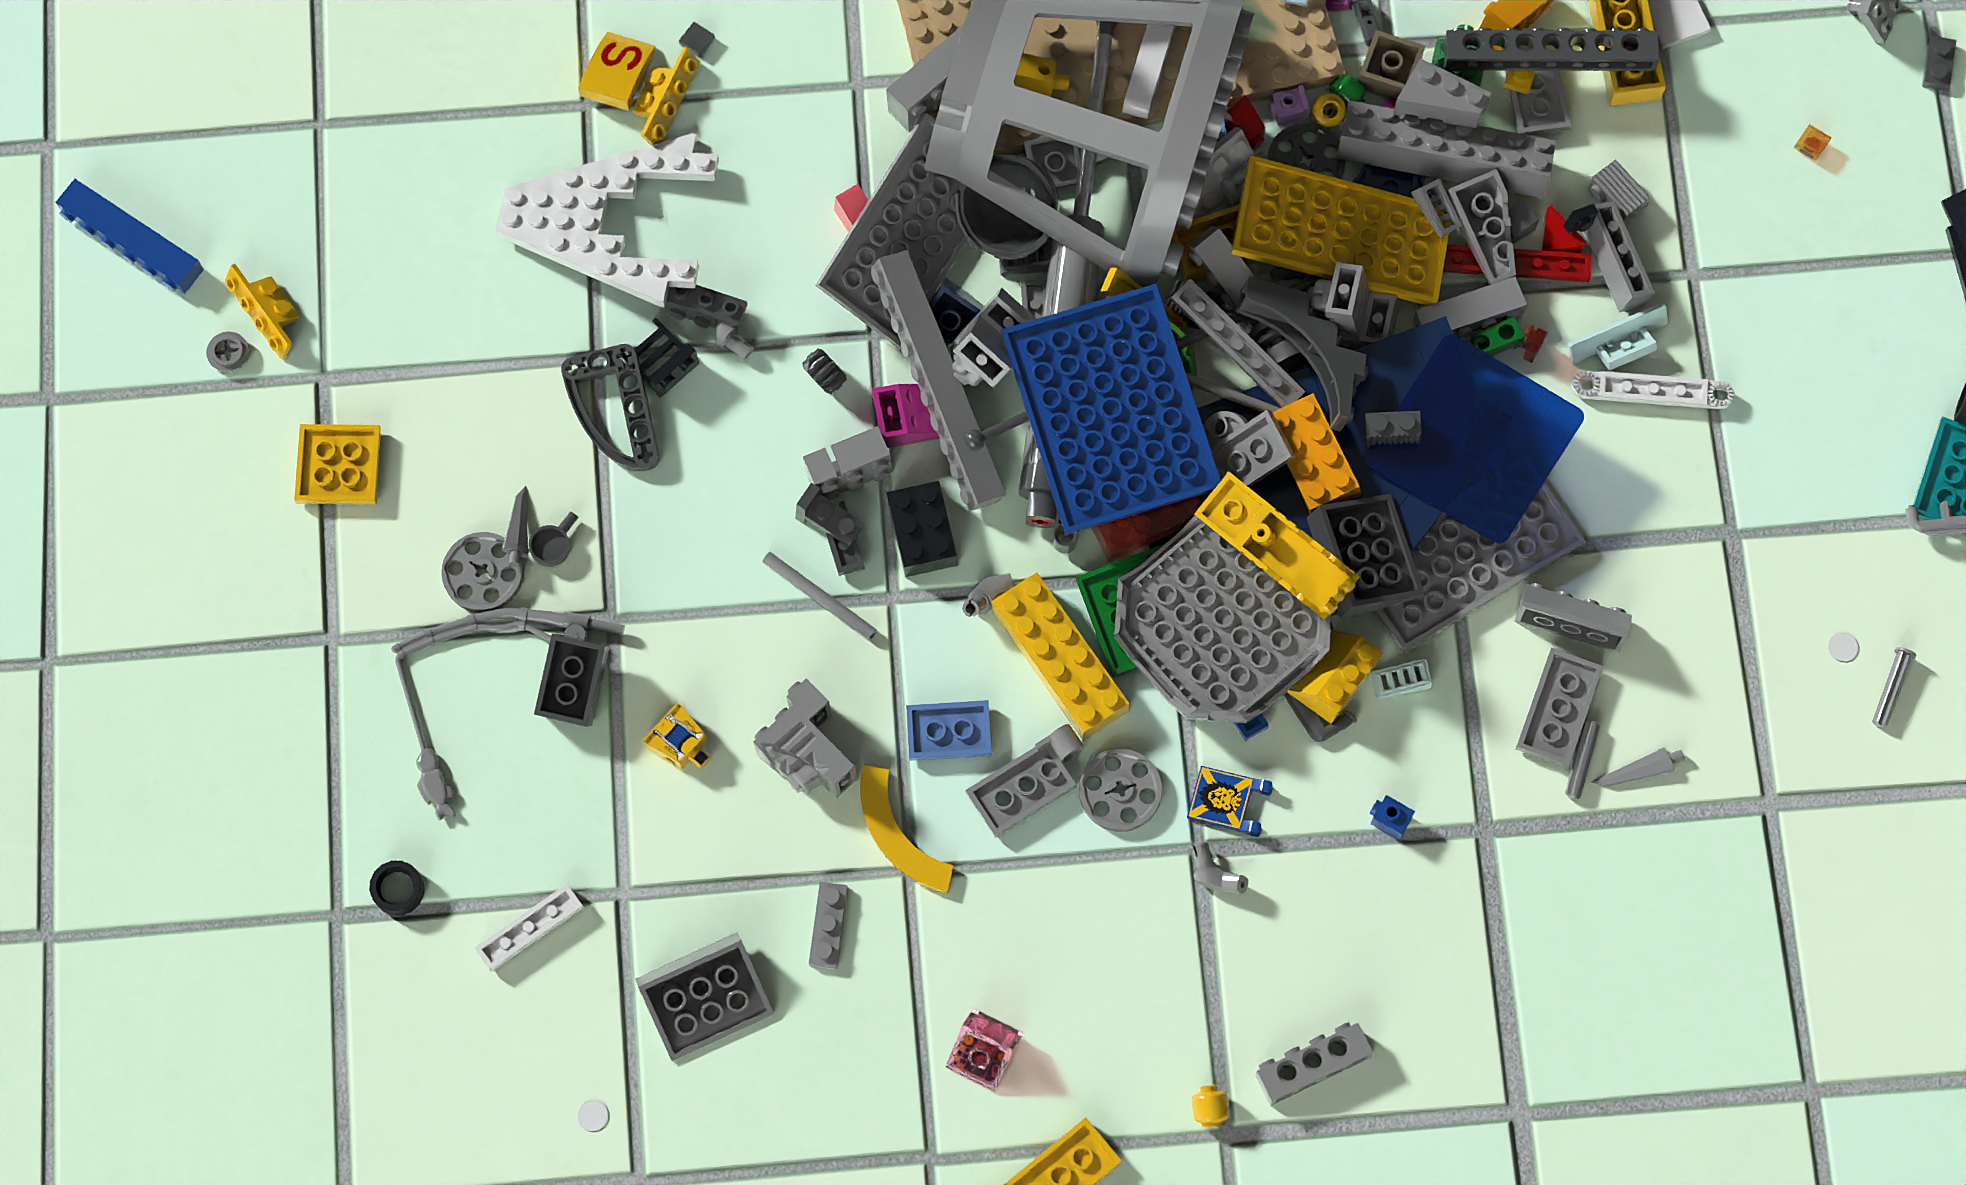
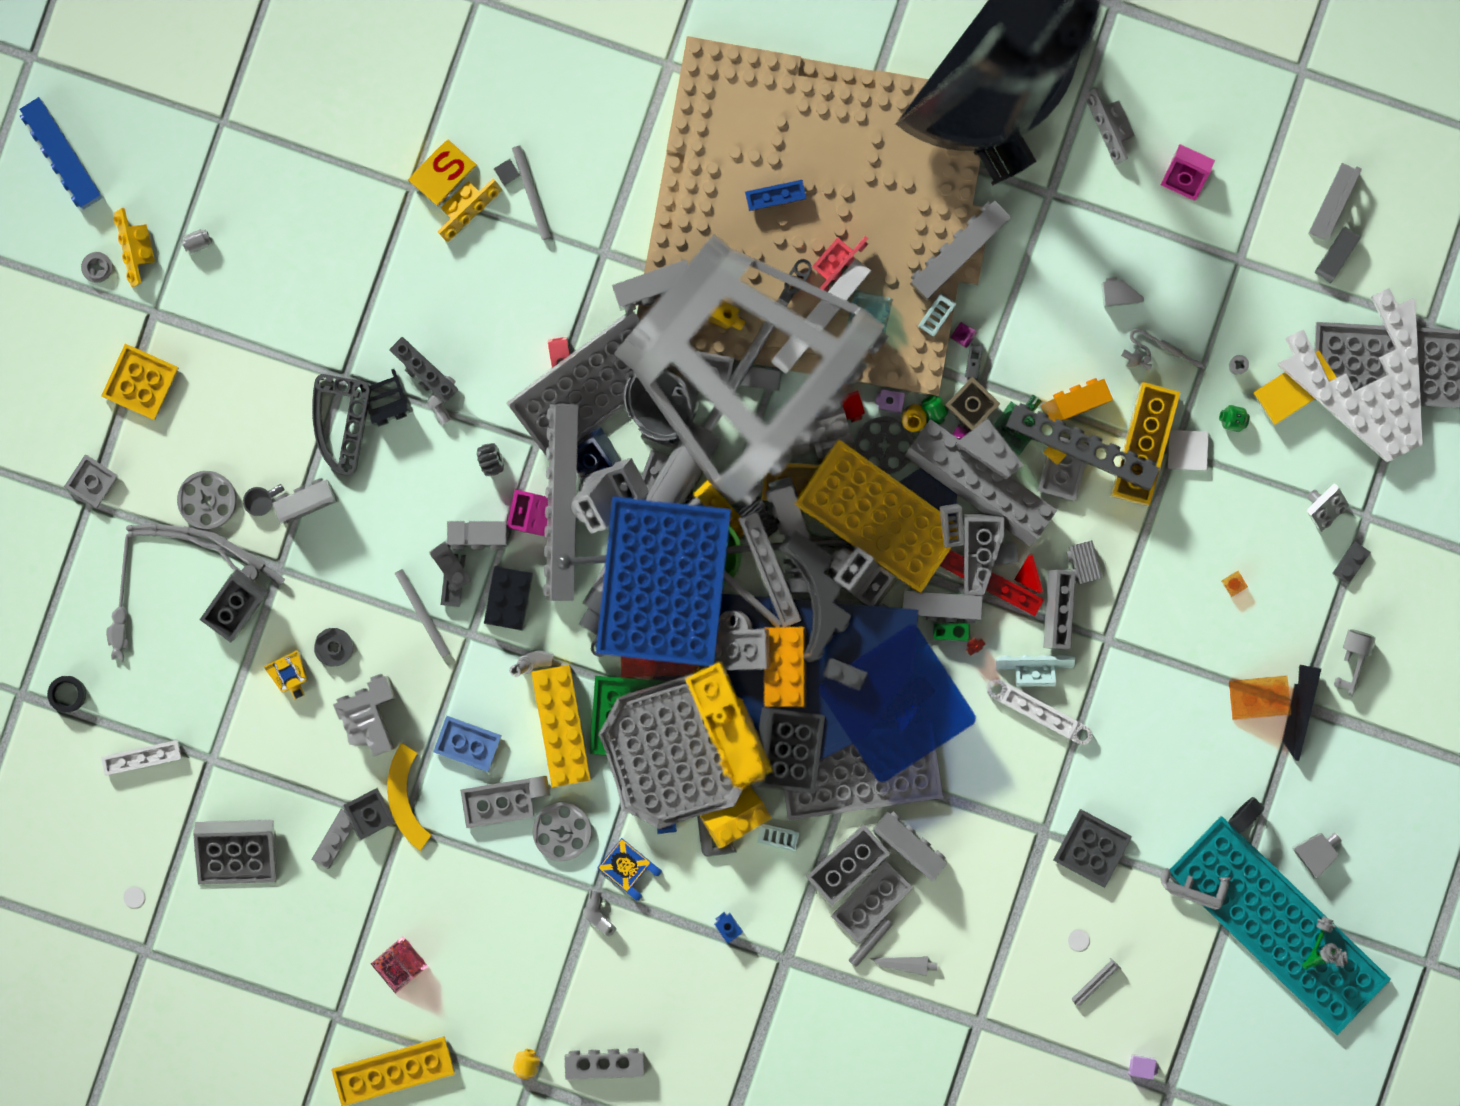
camera: 15 degrees right, 15 degrees up
white wing [495,133,719,307] -> none
light grey bar [502,486,529,567] -> none
black plate [1563,204,1599,234] -> none
none -> light grey plate [64,454,119,508]
none -> light grey brick [181,229,212,254]
none -> light grey slope [273,478,337,525]
none -> dark grey plate [314,628,354,667]
none -> dark grey plate [342,788,395,841]
none -> light grey piece [512,145,551,240]
none -> light grey brick [805,824,890,906]
none -> dark grey plate [1053,809,1132,888]
none -> clear orange slope [1229,675,1291,720]

